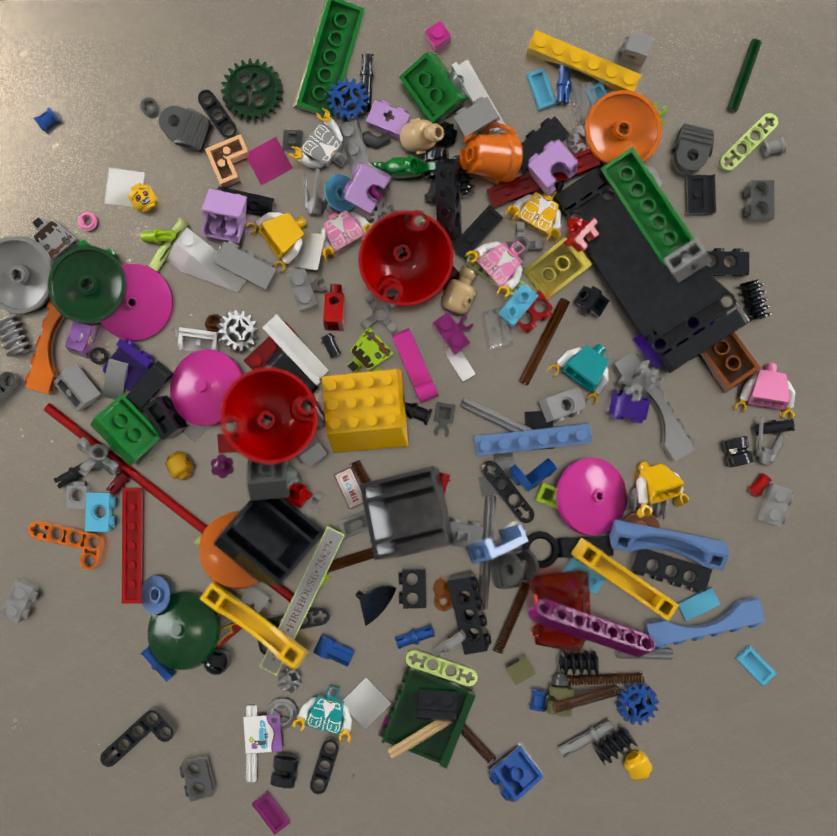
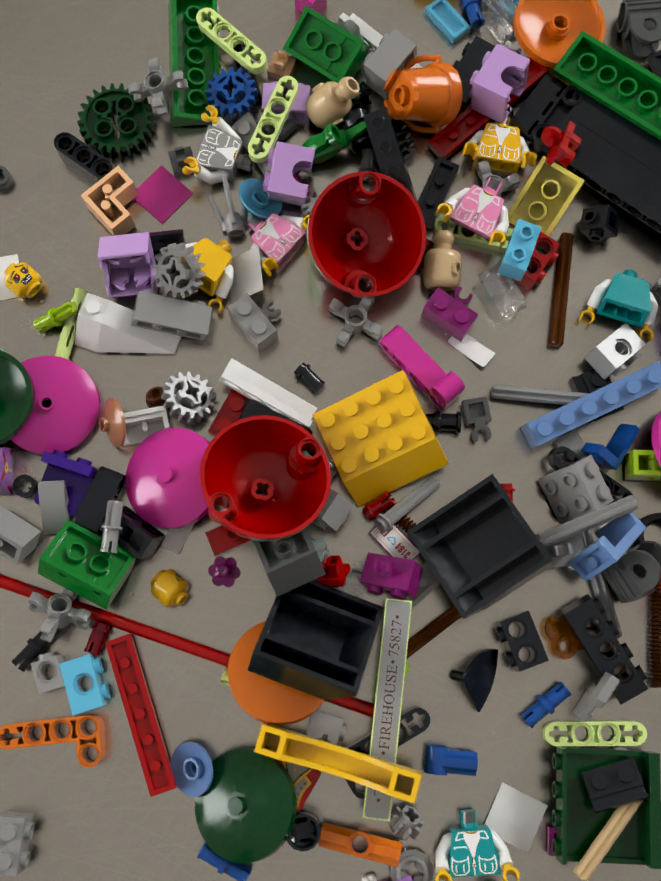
camera: 25 degrees left, 10 degrees down
dark grey piece [159,106,211,150] -> none
red torso [323,284,345,331] -> none
torso [347,327,394,373] -> none
none -> nougat dish [99,398,126,448]
none -> light grey axle [100,500,123,553]
none -> light grey pin [128,57,188,116]
none -> light grey gear [152,243,206,298]
none -> yellowish green beam [196,8,268,75]
none -> yellowish green beam [248,76,299,163]
none -> light nougat tile [267,50,296,79]
none -> orange piece [318,822,403,867]
none -> magenta brick [360,552,423,600]
none -> red pin [363,490,396,521]
none -> light grey axle [375,476,441,533]
none -> light grey axle [538,495,639,548]
none -> light grey bracket [539,455,614,523]

